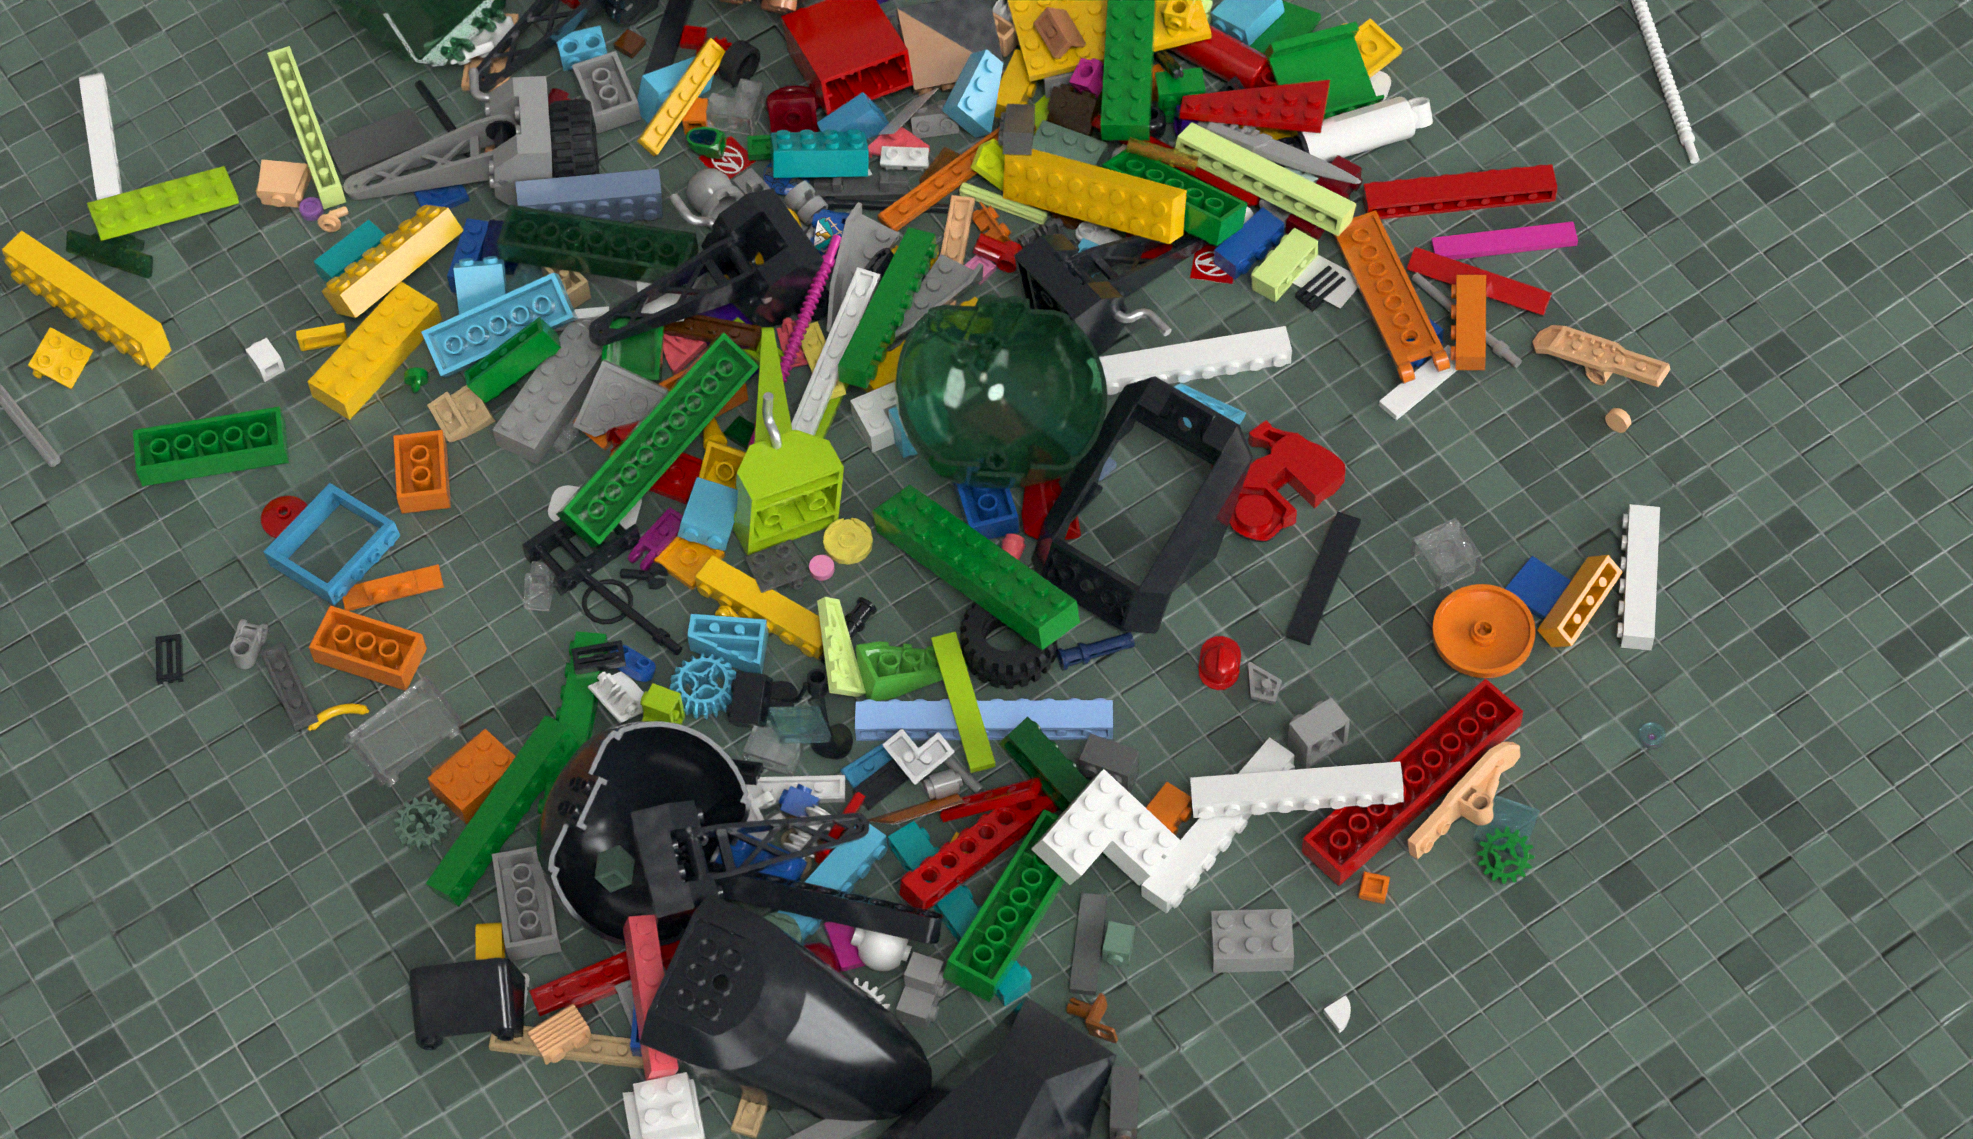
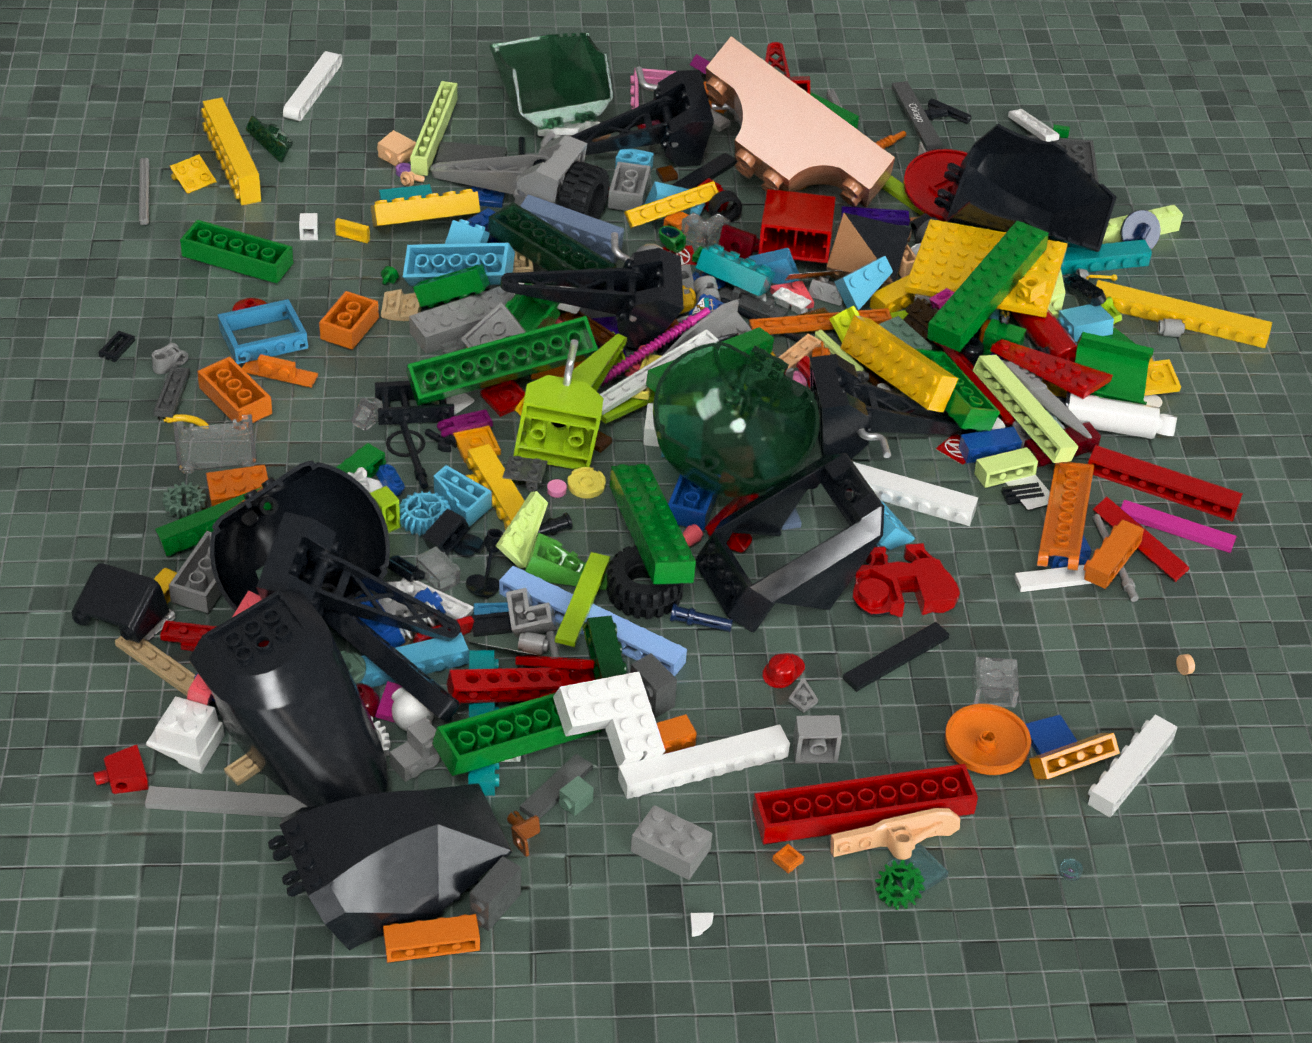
camera: 25 degrees right, 15 degrees down
lime plate [87,166,239,241] -> none
yellow brick [307,282,442,420] -> none
light nougat brick [527,1004,592,1065] -> none
black tile [571,640,626,675] -> none
medium azure brick [678,477,738,551] -> none
clear light blue tile [768,706,831,744] -> none
dark grey brick [998,104,1035,155] -> none
nougat panel [1034,7,1086,59] -> none
clear yellow pin [1126,137,1199,172] -> none
white brick [1190,762,1404,819] -> none
light nougat piece [1532,325,1670,387] -> none

